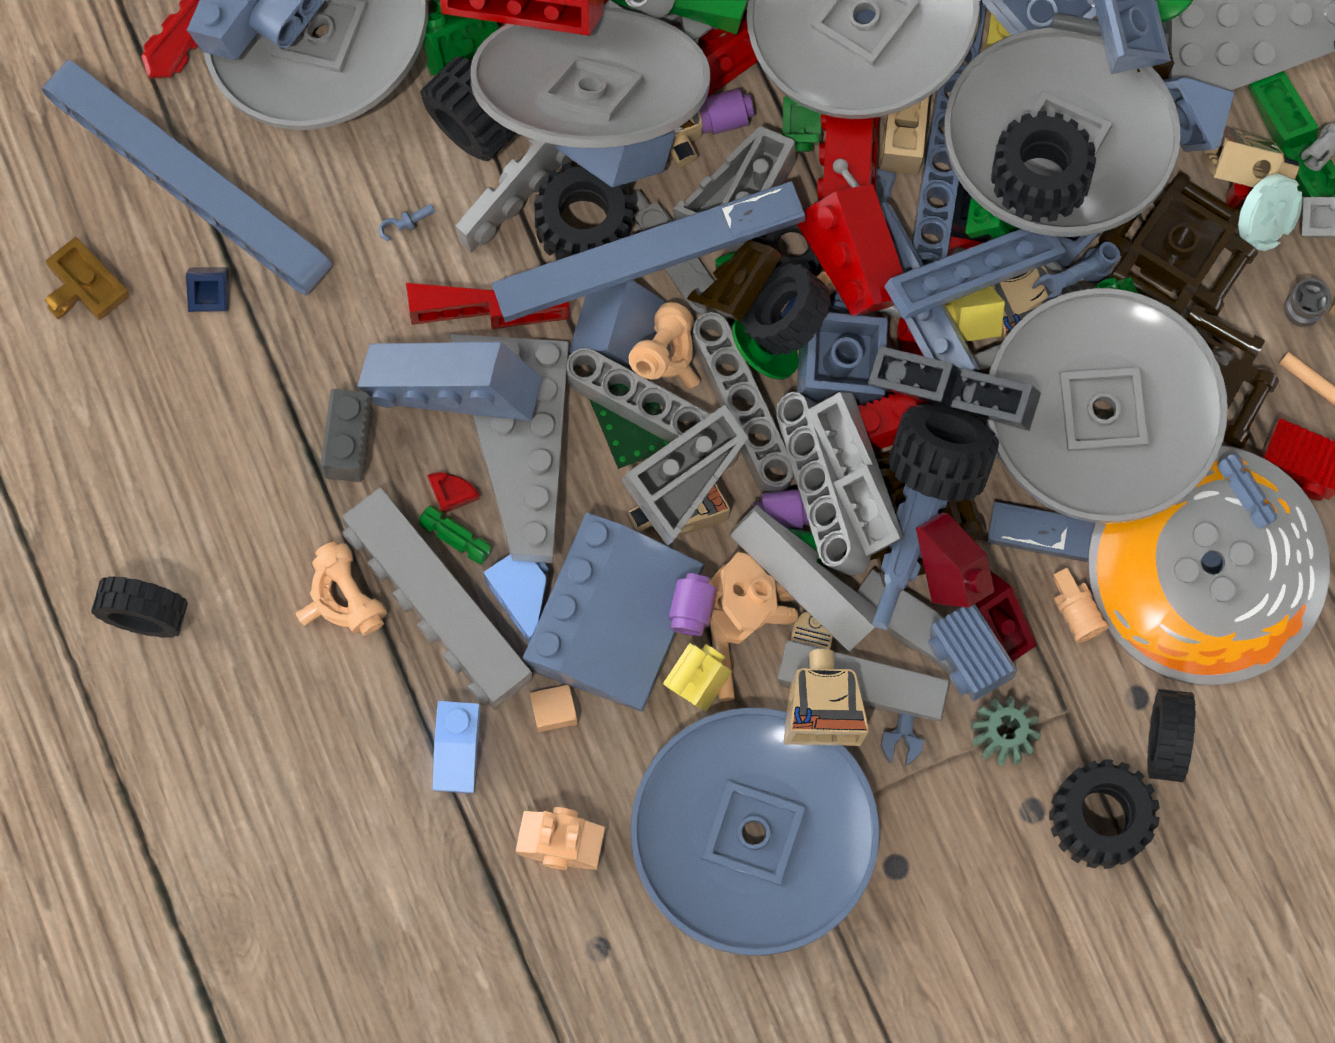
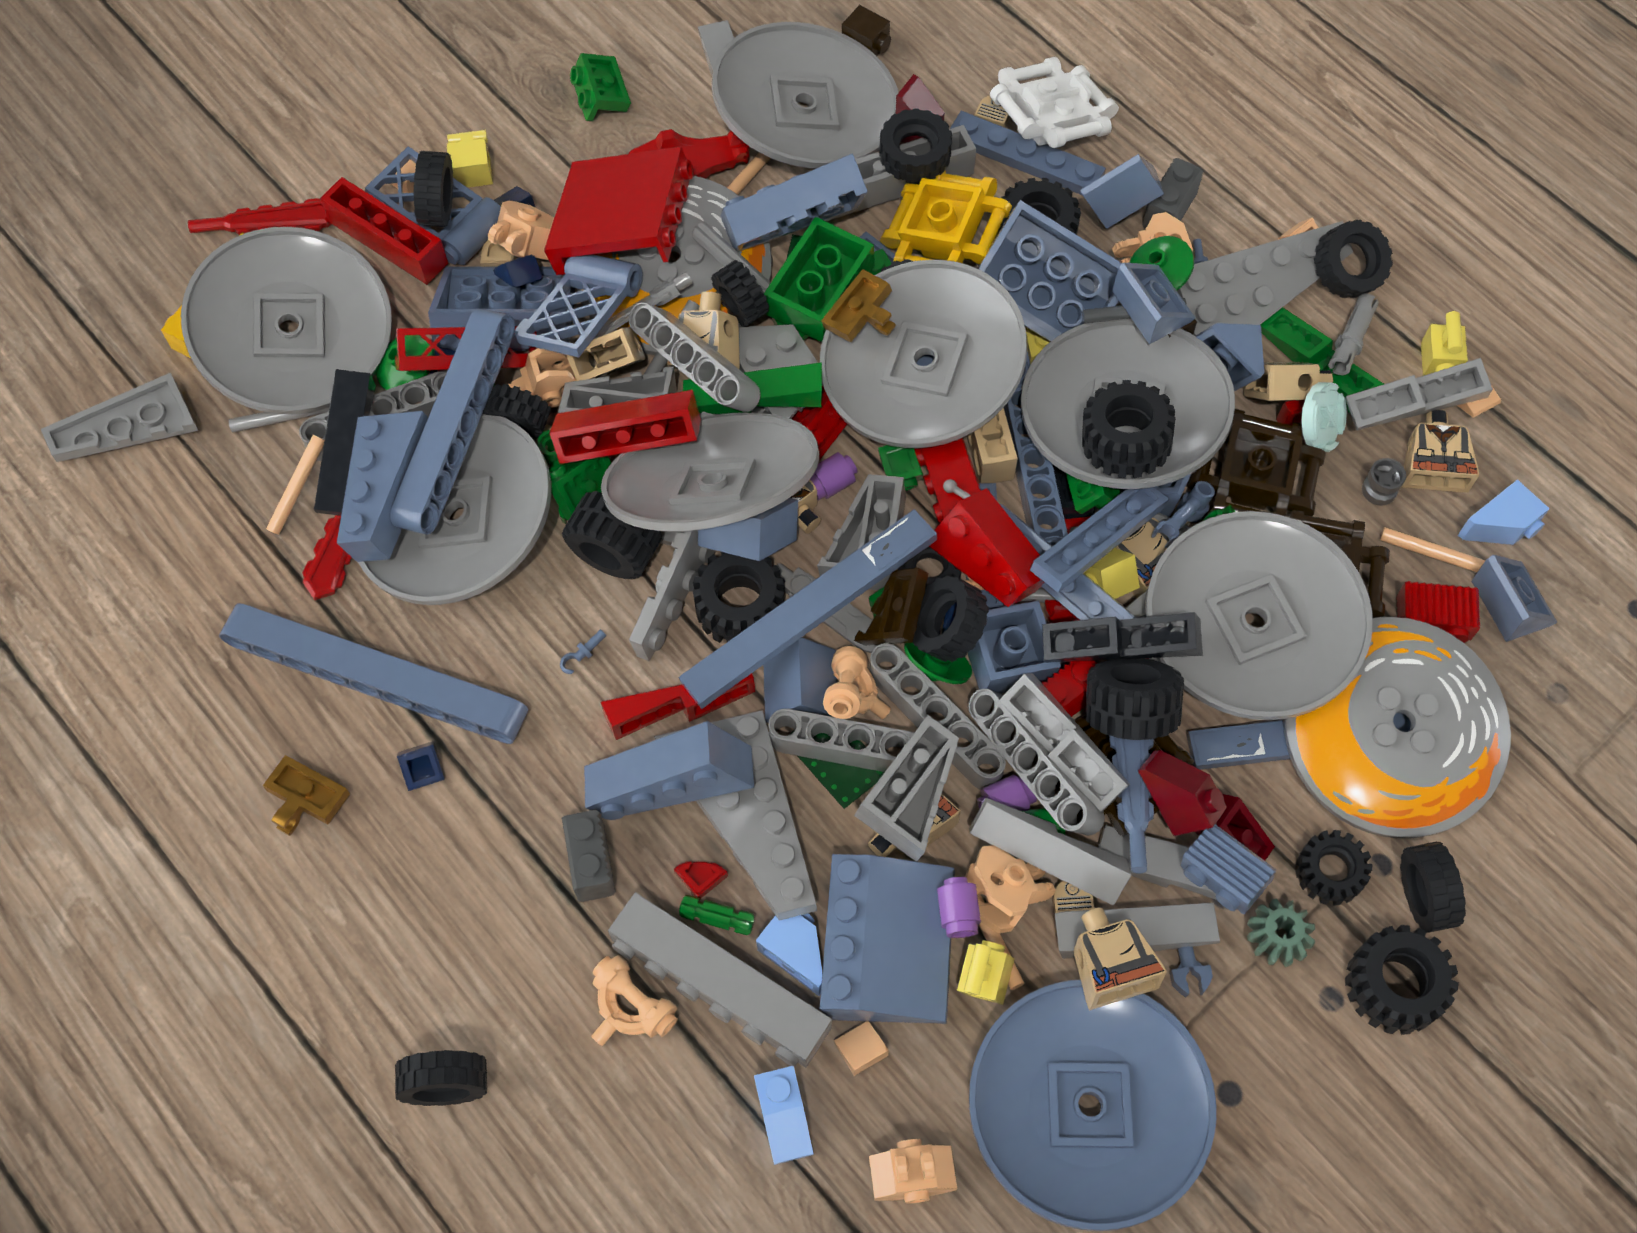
camera: 10 degrees left, 10 degrees down
light nougat hinge [1053,568,1109,643] -> none
sand blue axle [1218,453,1277,529] -> none
none -> black tyre [1295,830,1372,906]

